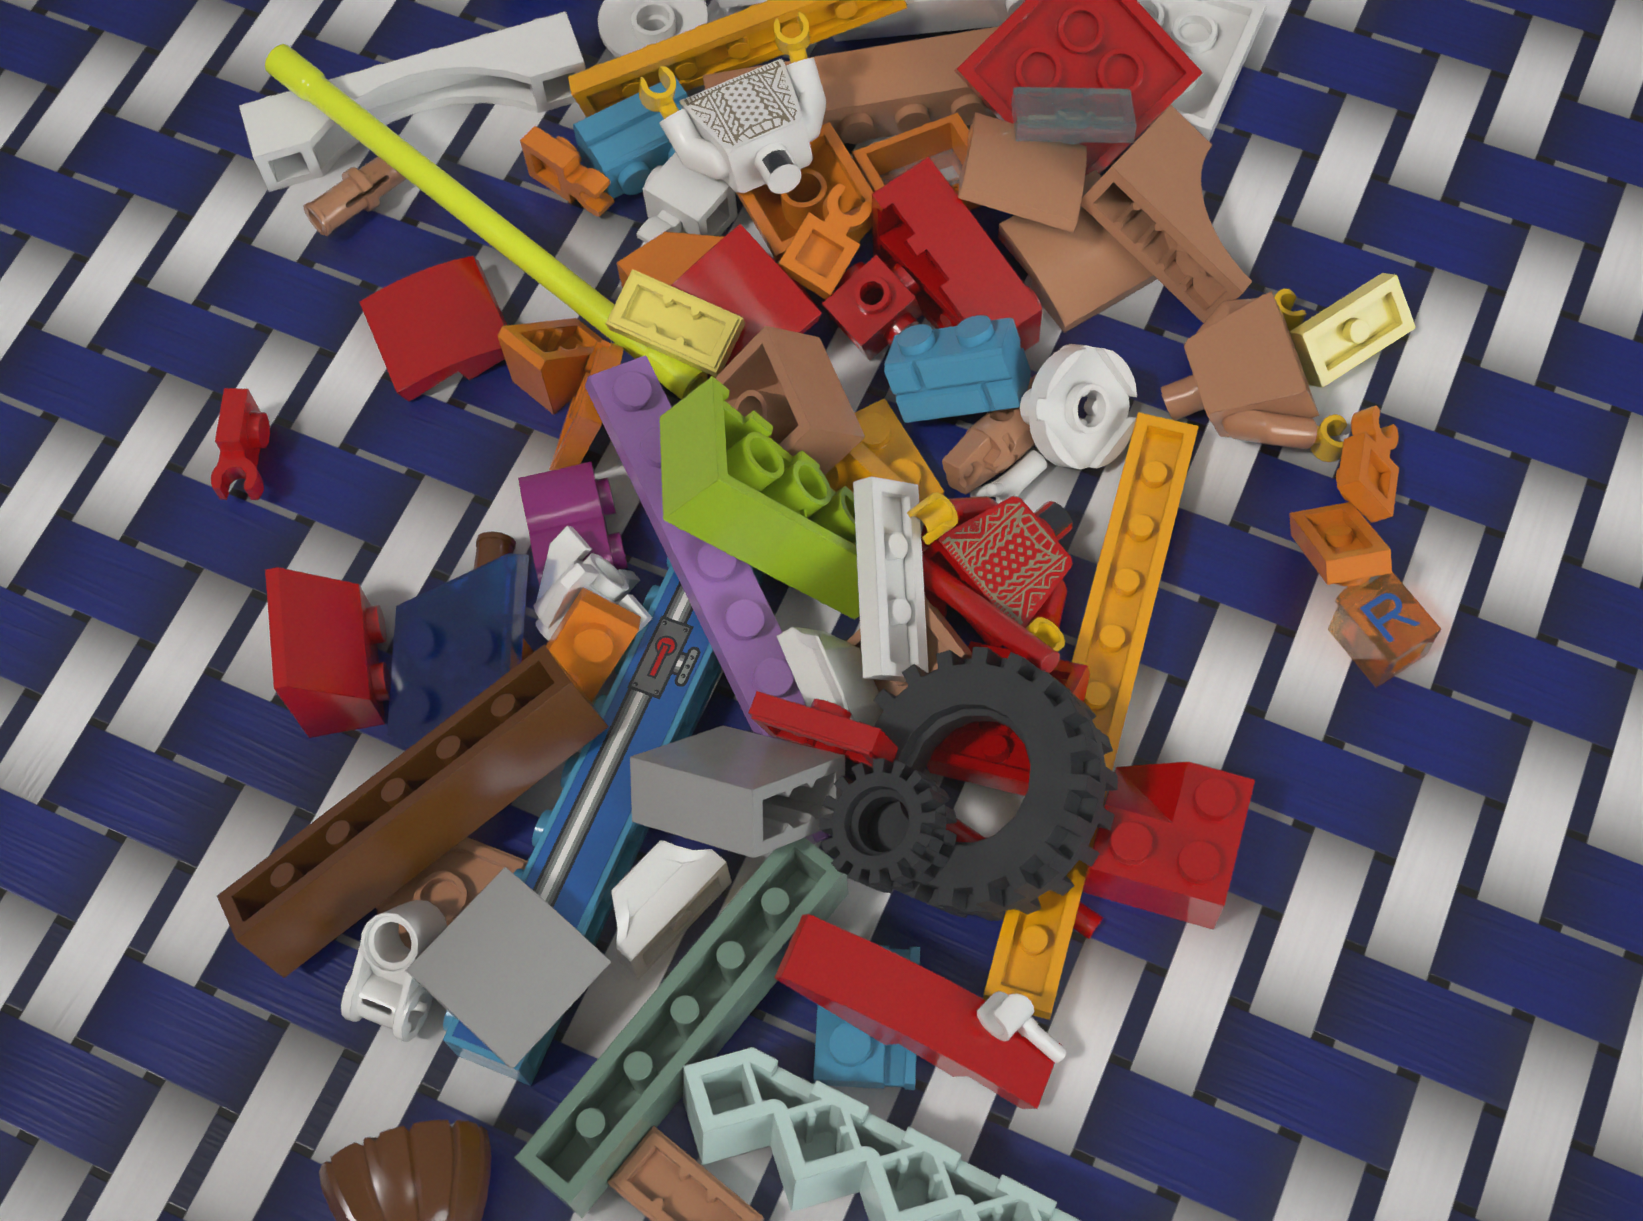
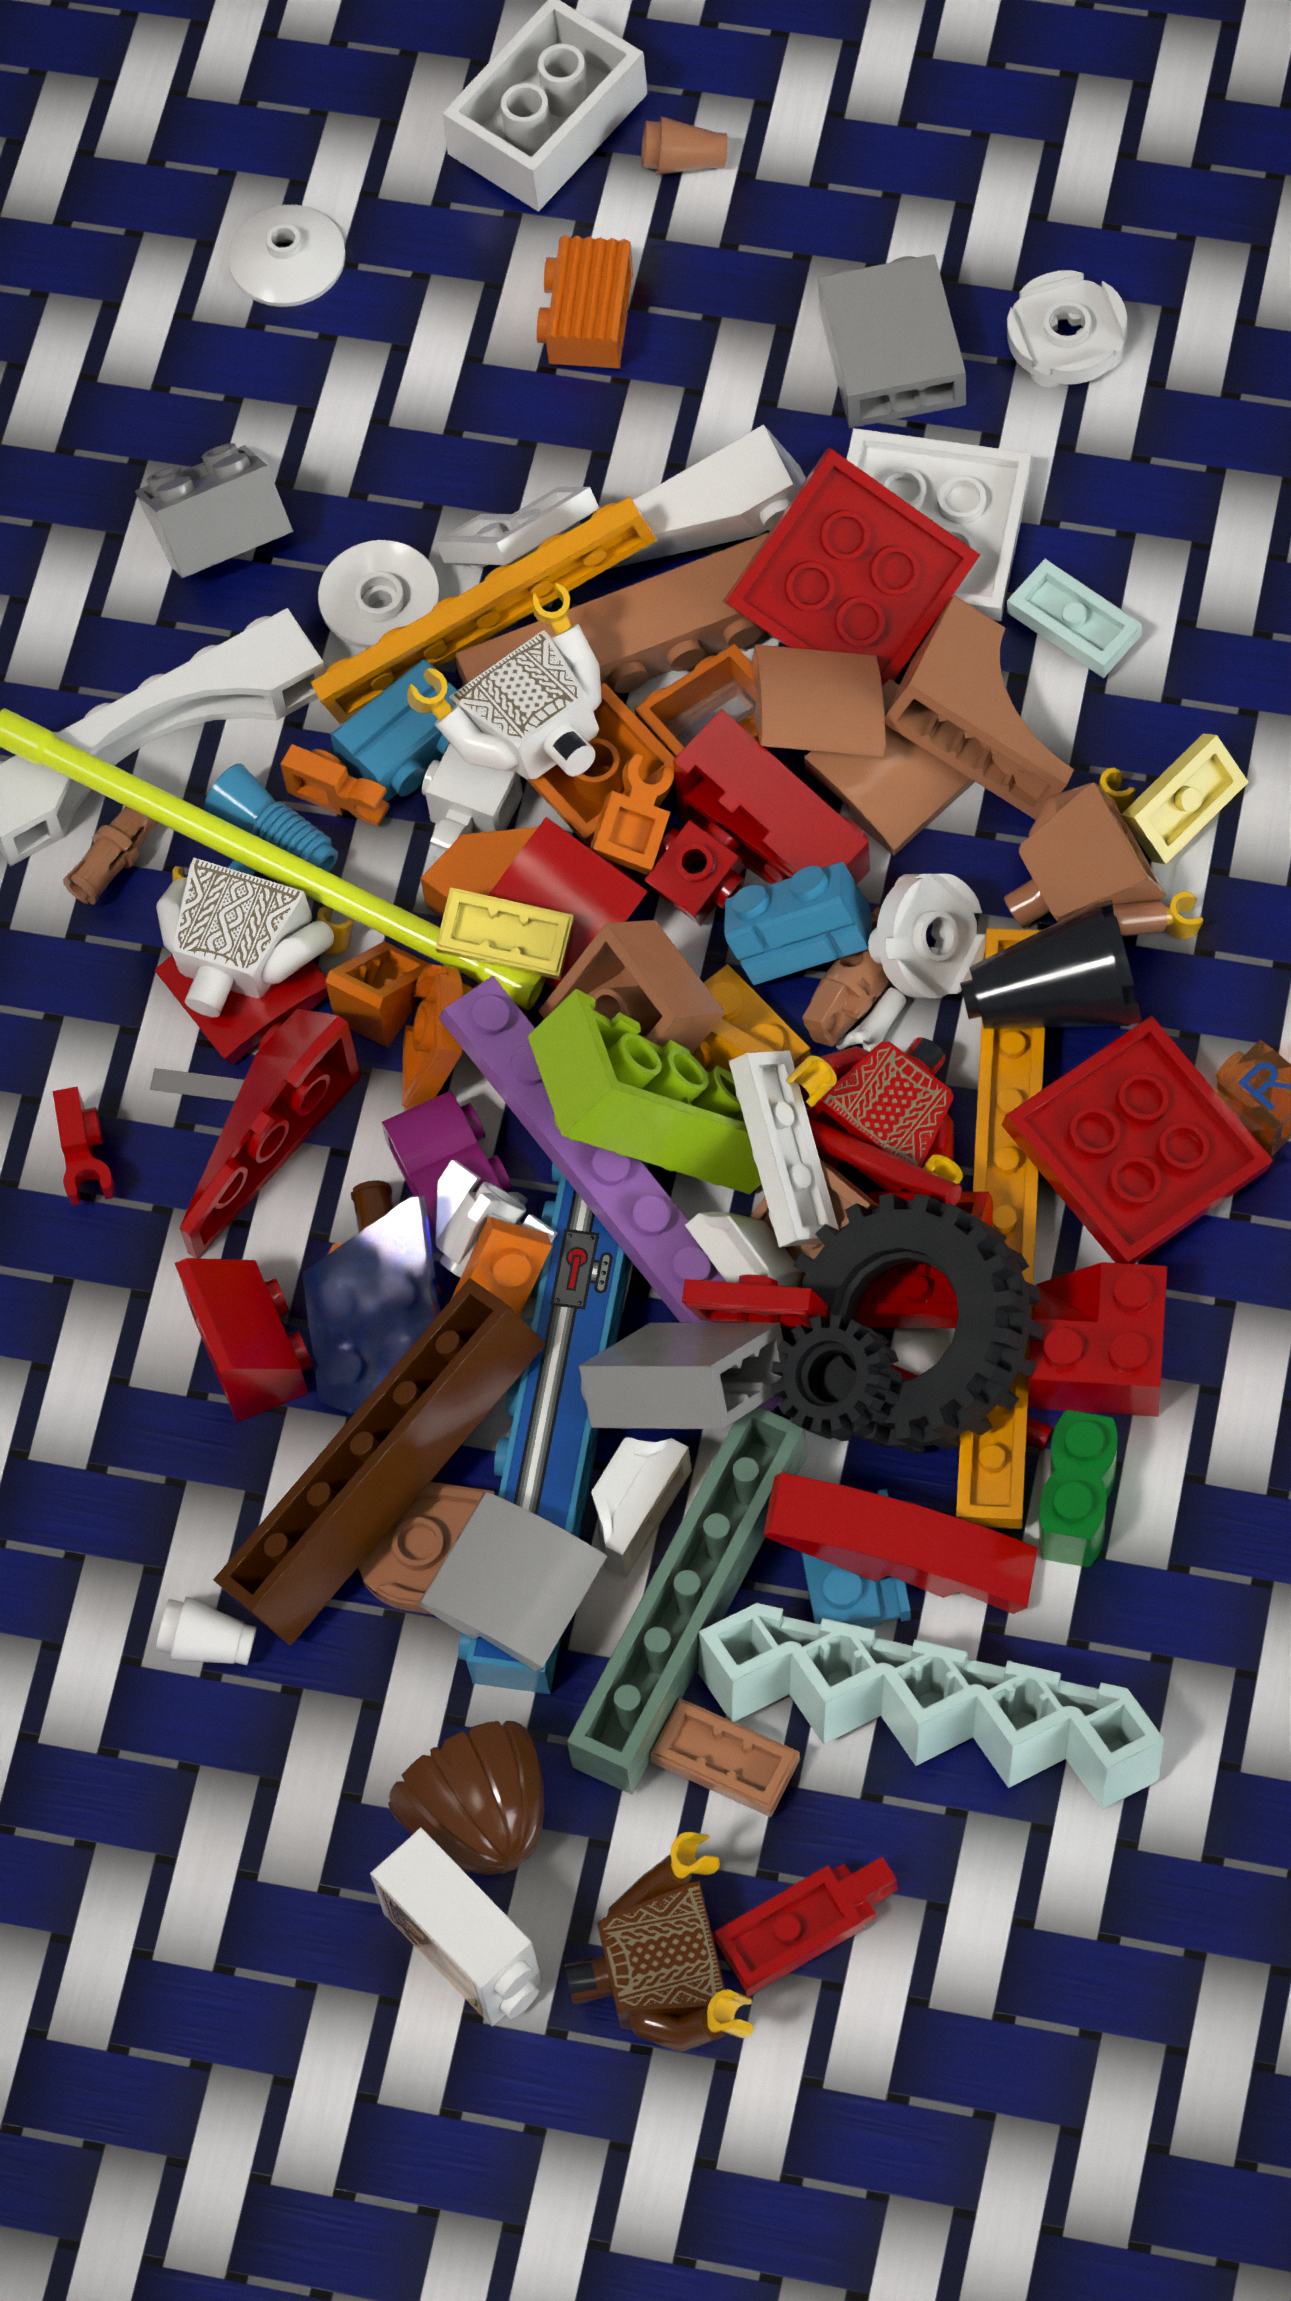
camera: 10 degrees left, 0 degrees up
white piece [341,900,447,1042] -> none
white hand [977,991,1066,1063] -> none
clear light blue plate [1011,87,1137,144] -> none
orange plate [1289,502,1392,586] -> none
orange plate [1336,405,1399,523] -> none
none -> light grey piece [150,1068,244,1101]
none -> white torso [156,858,354,1017]
none -> white cone [156,1596,257,1665]
none -> red wedge [180,1009,361,1258]
none -> dark azure piece [204,763,338,876]
none -> black cone [960,900,1142,1029]
none -> red plate [1001,1015,1273,1264]
none -> light aqua plate [1007,559,1142,678]
none -> green brick [1039,1410,1118,1568]

